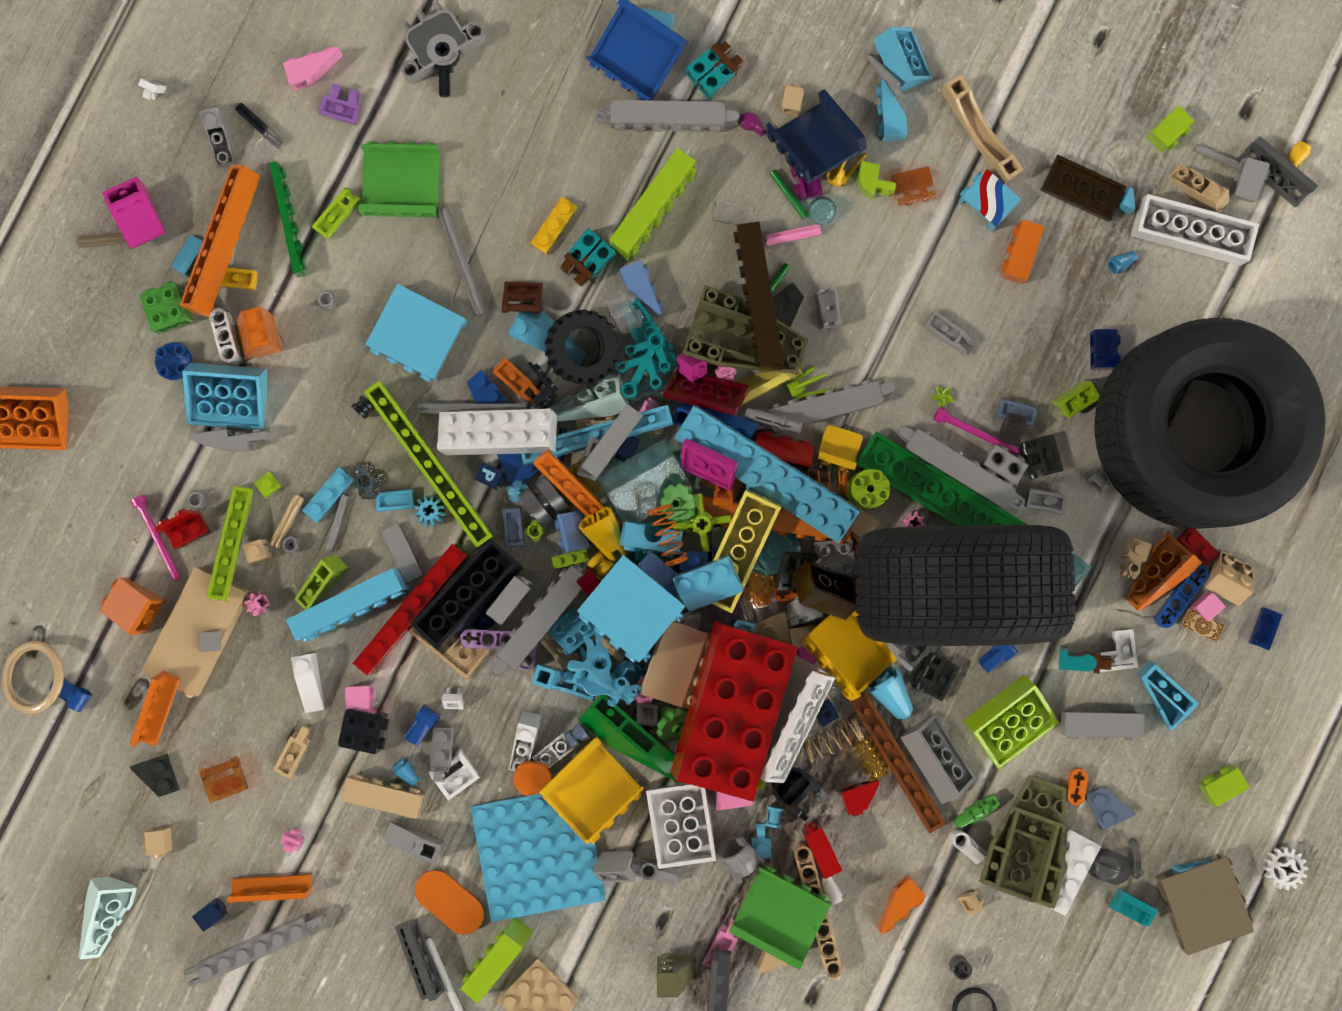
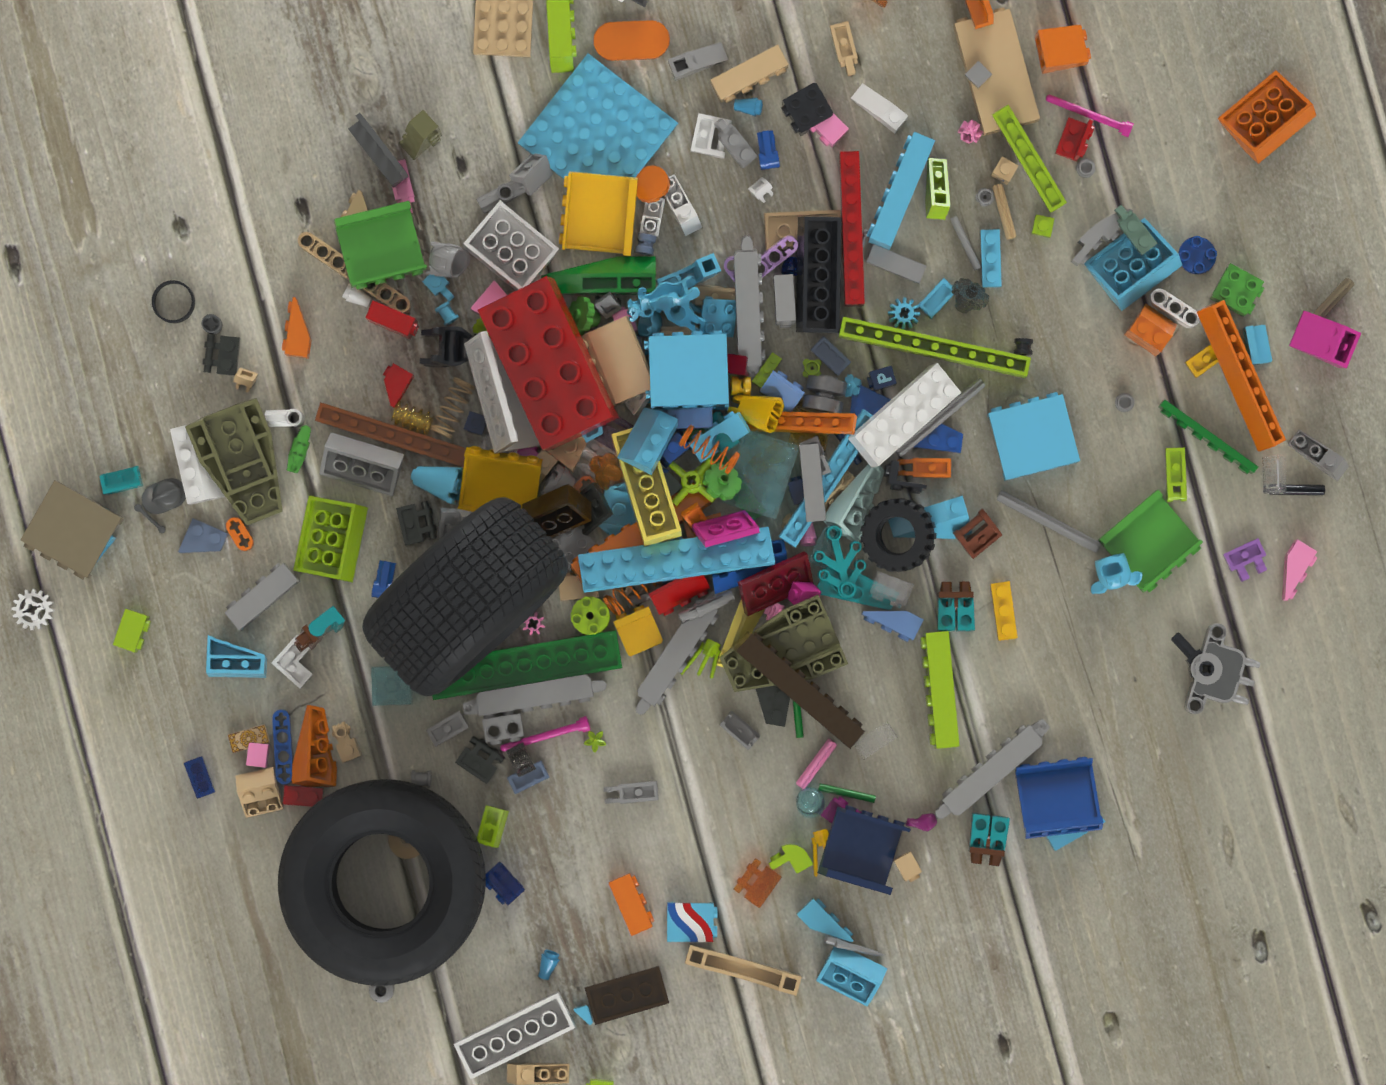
camera: 135 degrees right, 0 degrees up
none -> pearl dark grey plate [202,334,240,376]
none -> medium azure piece [1091,553,1143,594]
none -> sand green hinge [1114,205,1158,256]

